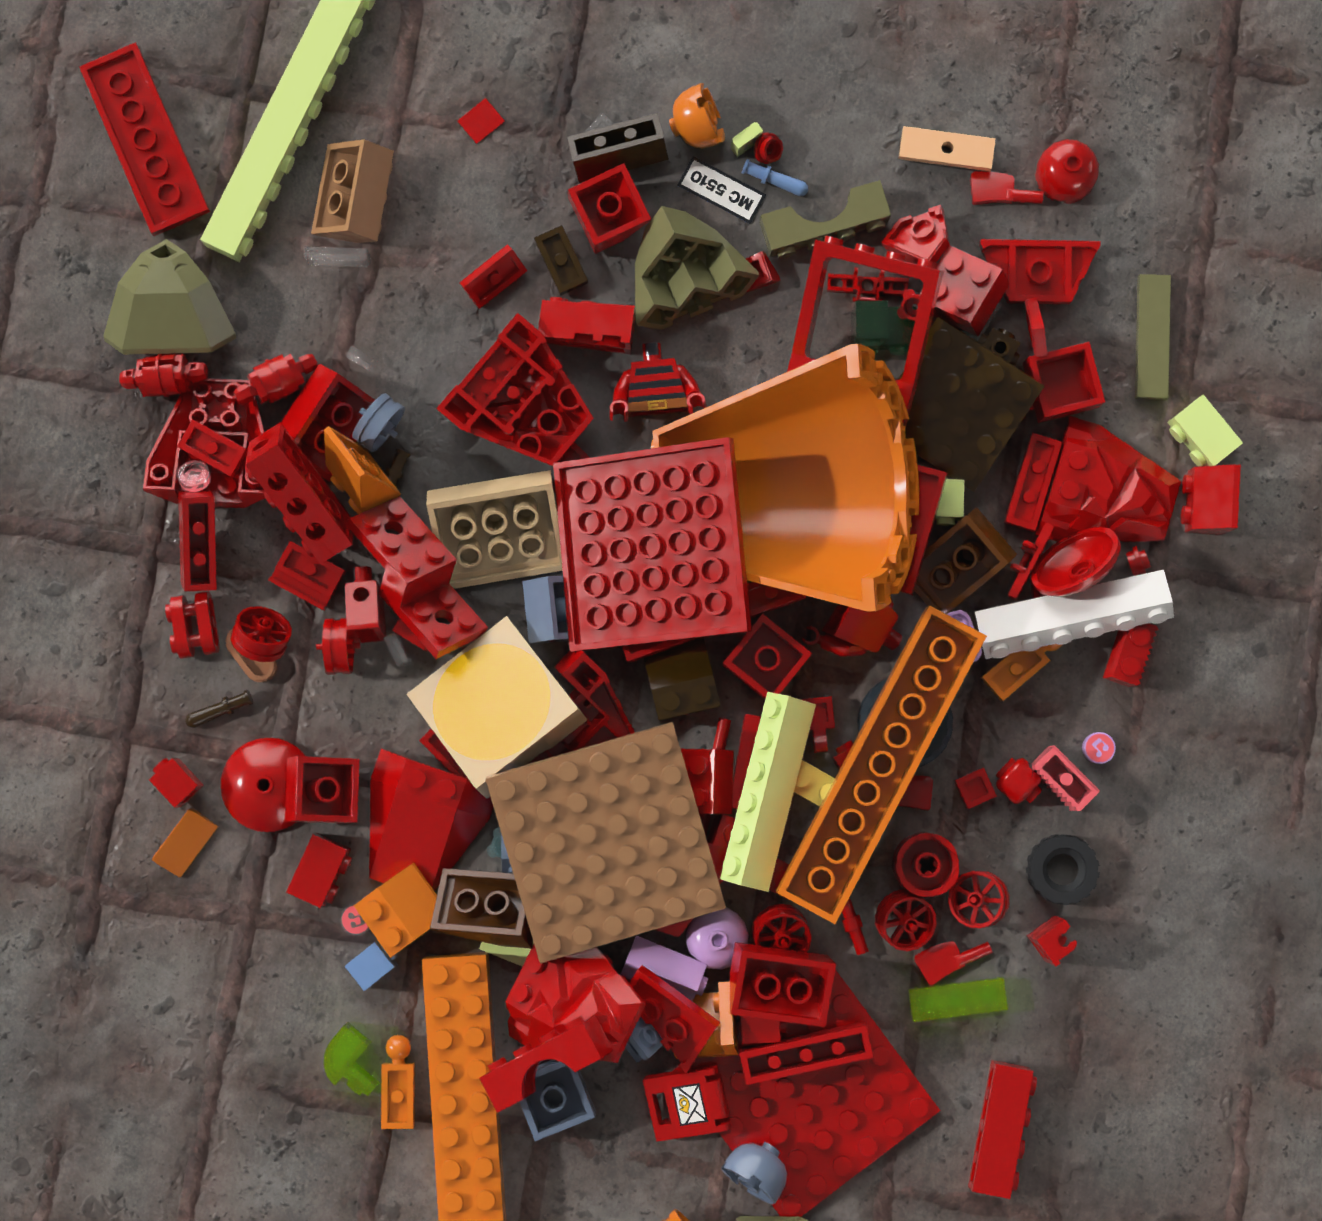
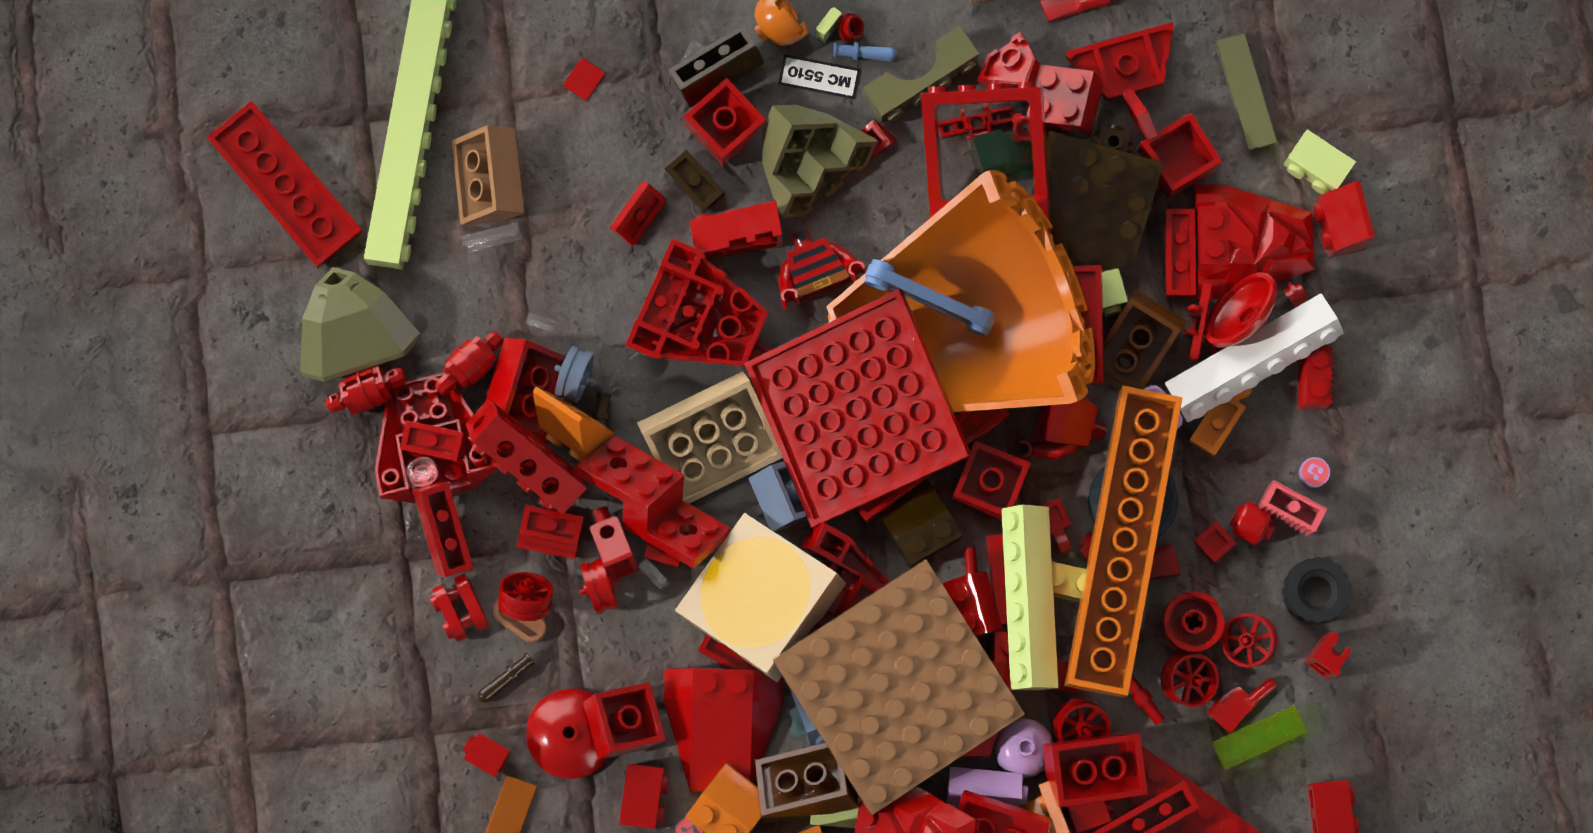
camera: 15 degrees left, 5 degrees down
none -> medium blue piece [864,259,996,337]

